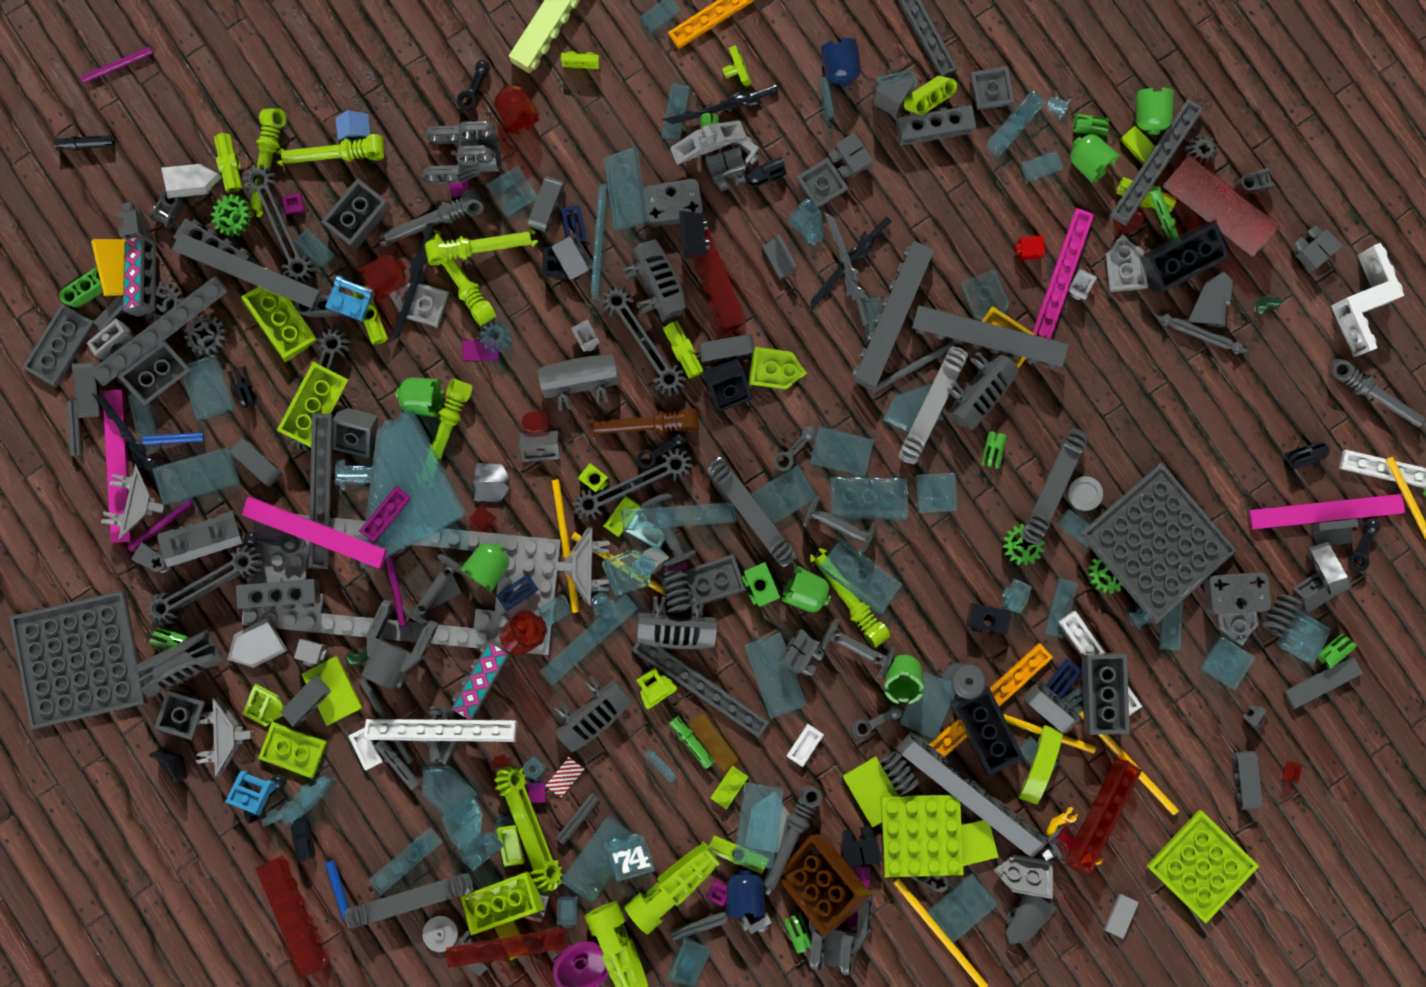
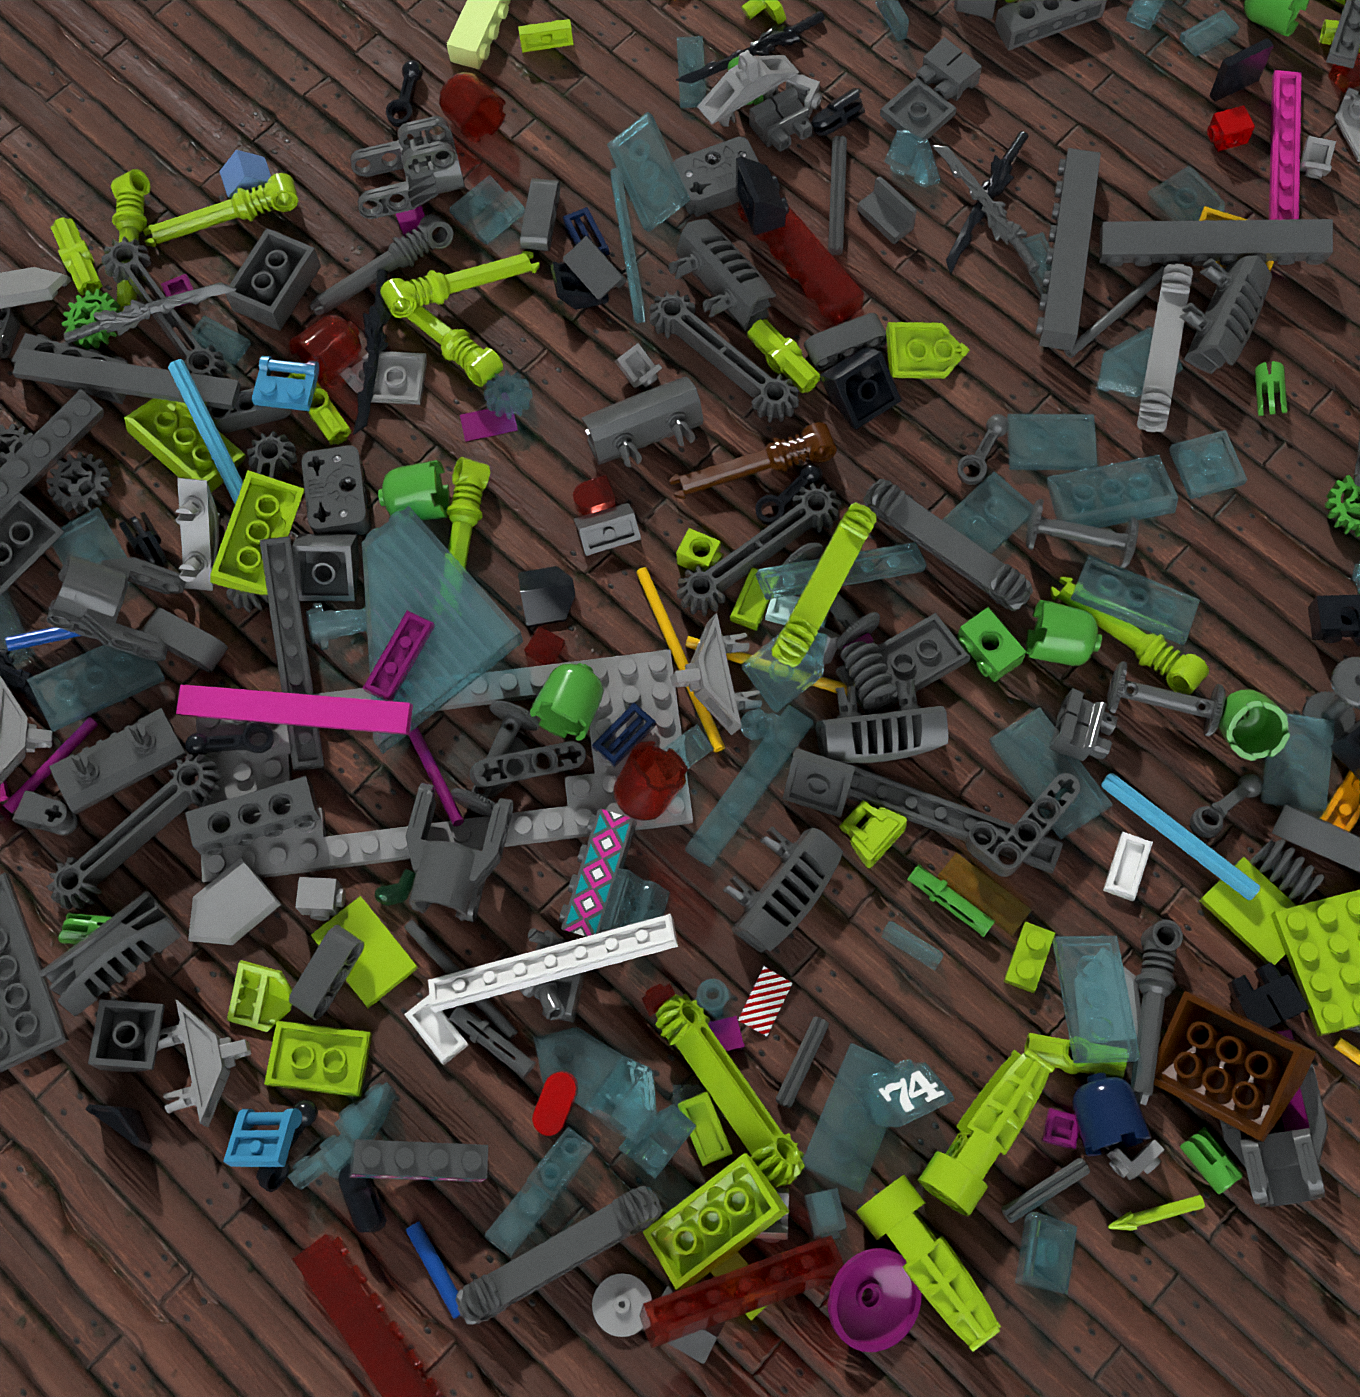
camera: 10 degrees left, 15 degrees down
none -> dark grey piece [47,554,186,661]
none -> dark grey sword [64,282,237,344]
none -> medium azure axle [168,359,243,504]
none -> light grey connector [175,478,220,591]
none -> dark grey axle [301,445,371,536]
none -> dark grey brick [349,1139,488,1182]
none -> dark grey beam [470,741,586,788]
none -> red tile [532,1071,578,1136]
none -> clear light blue slope [600,868,670,931]
none -> lime arm [771,502,877,668]
none -> dark grey plate [782,748,855,818]
none -> dark grey axle [828,136,847,255]
none -> dark grey beam [965,773,1080,877]
none -> medium azure axle [1101,773,1261,900]
none -> lime piece [1108,1195,1205,1231]
none -> black tile [1210,38,1274,102]

